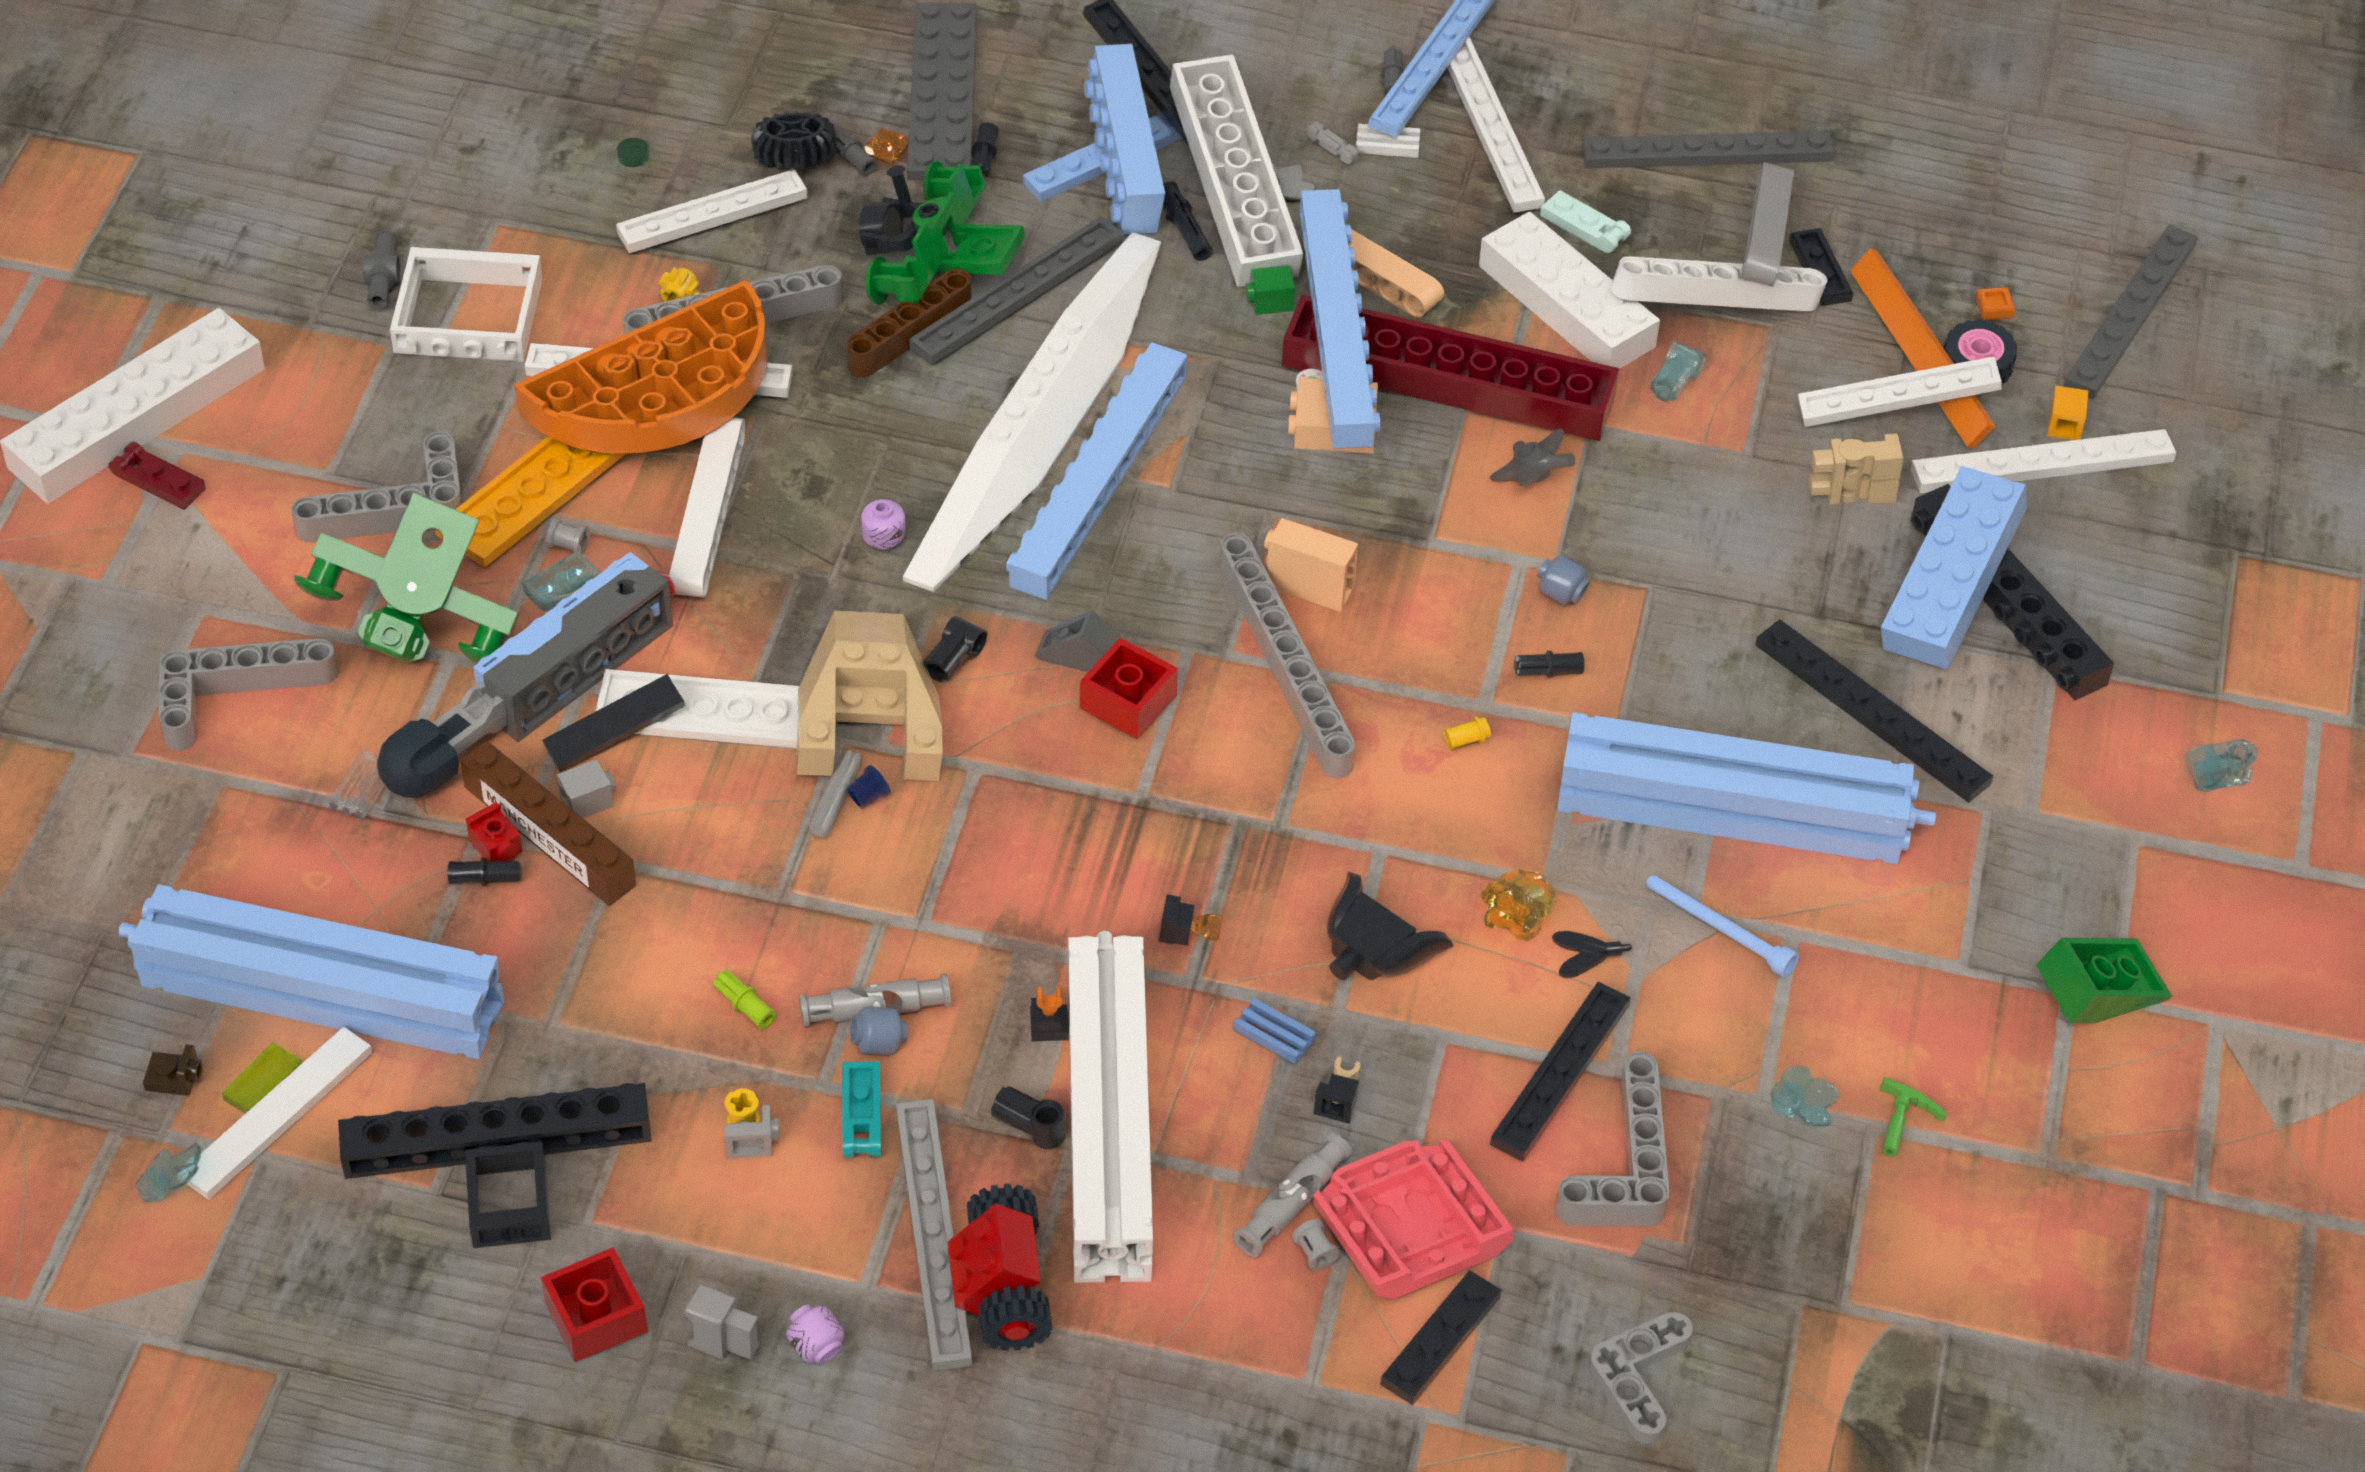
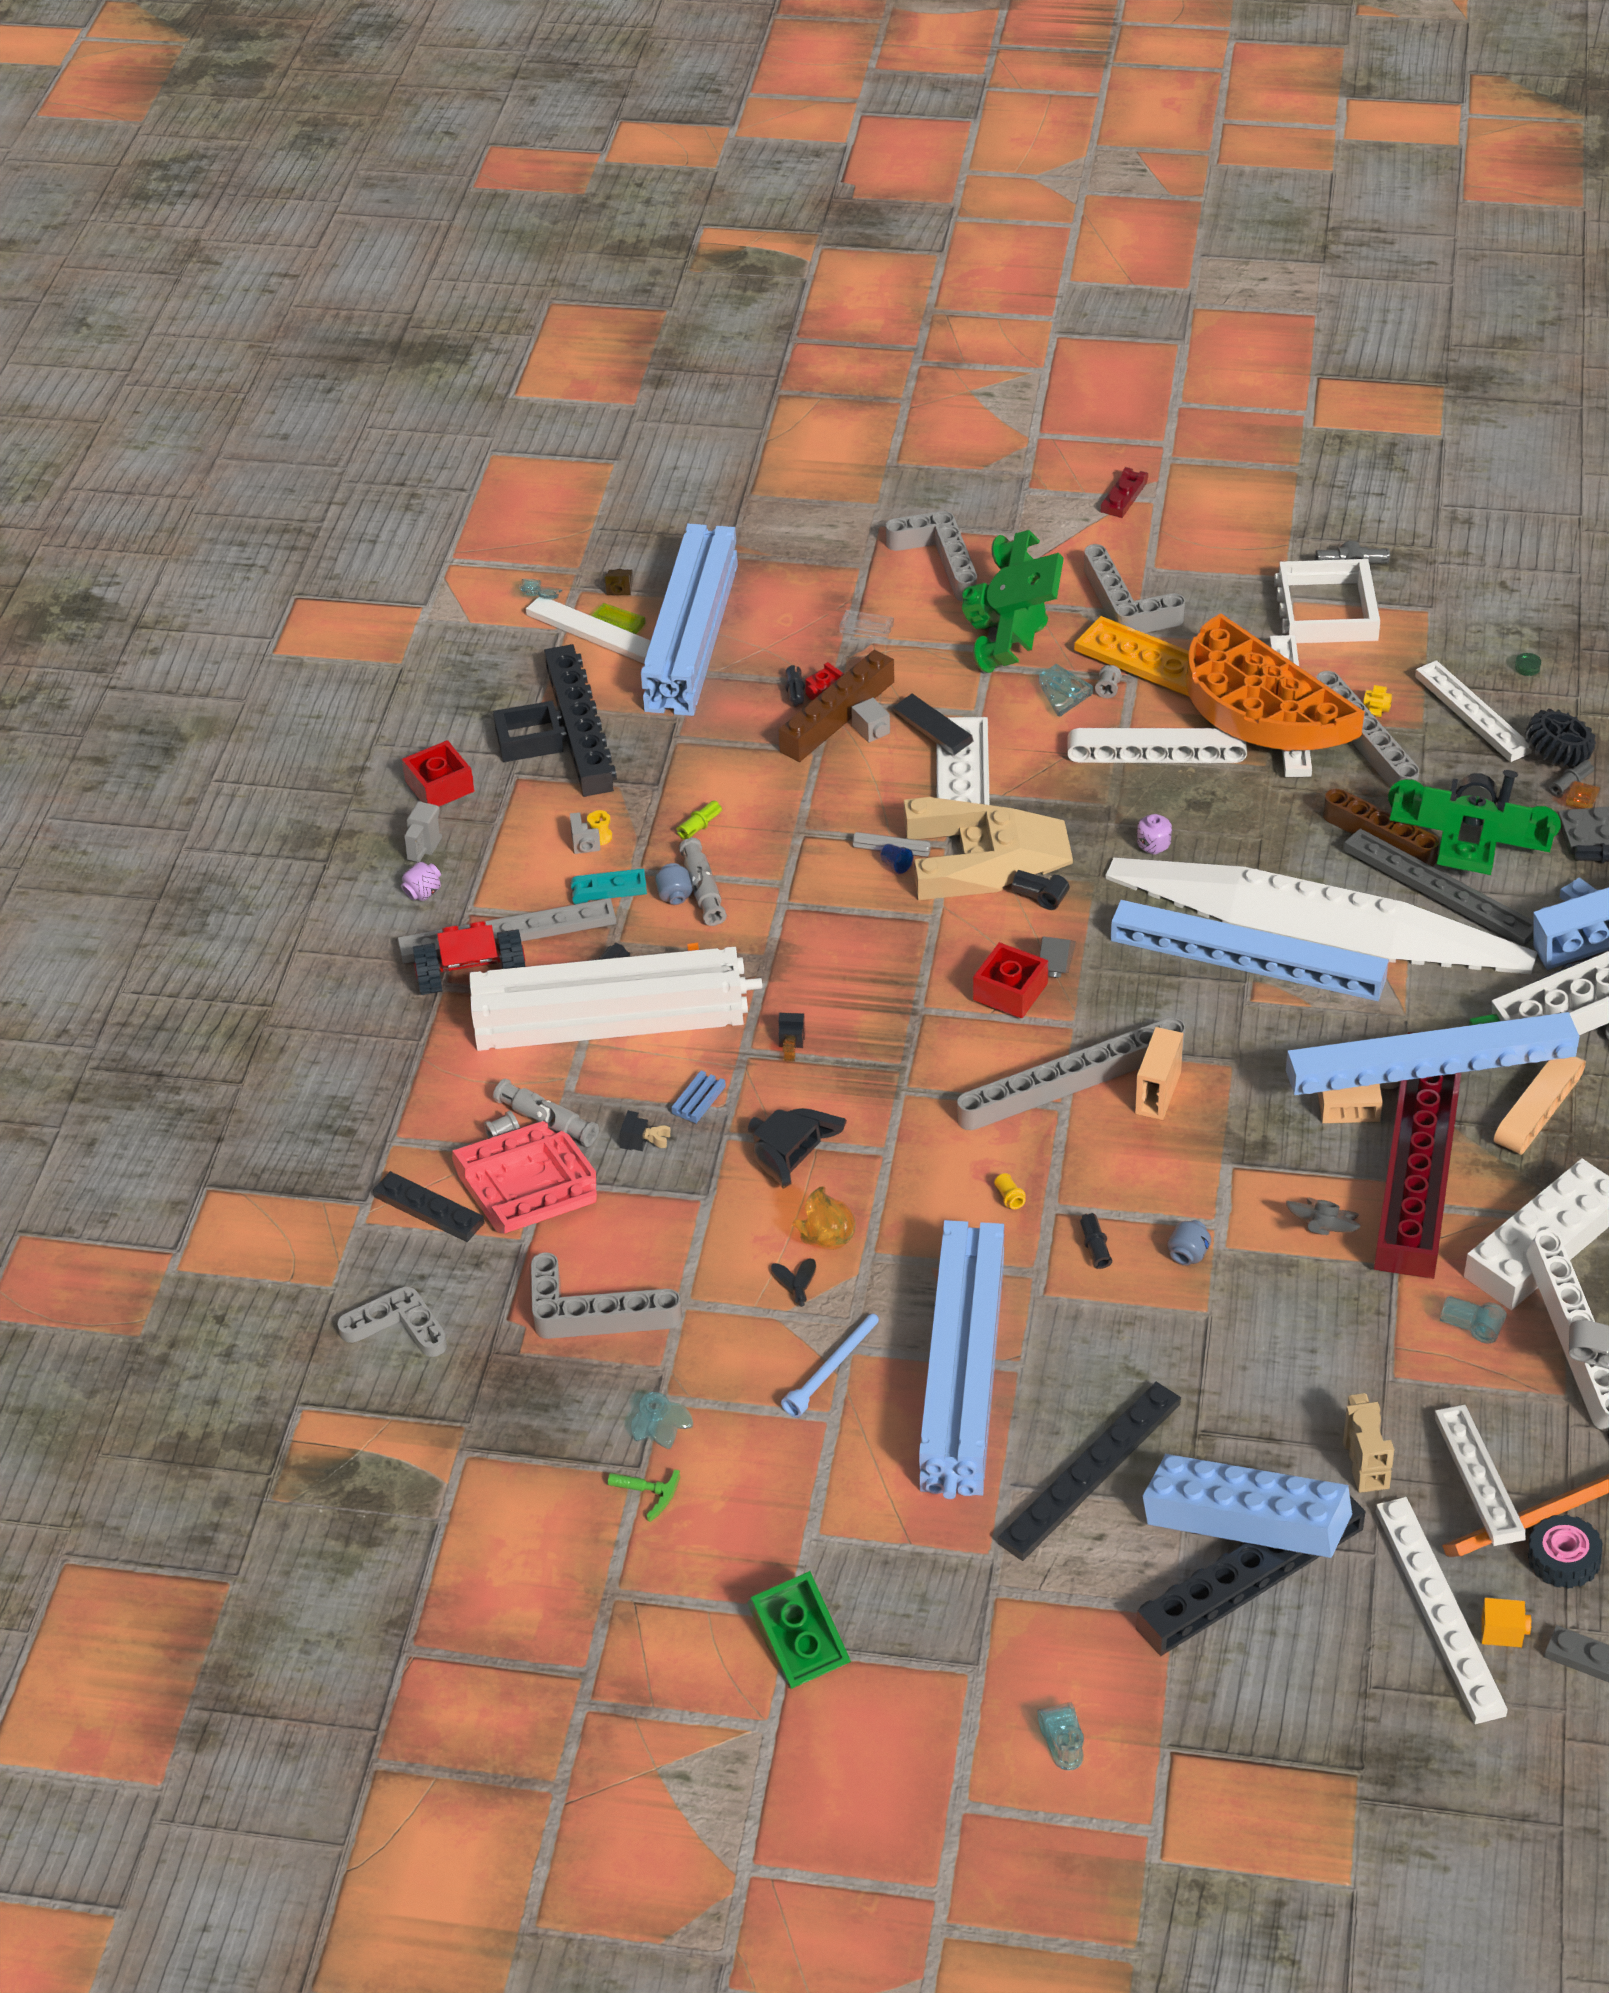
camera: 90 degrees right, 5 degrees down
white brick [0,308,265,504] -> none
piece [377,552,675,798] -> none
black plate [1490,981,1631,1162] -> none

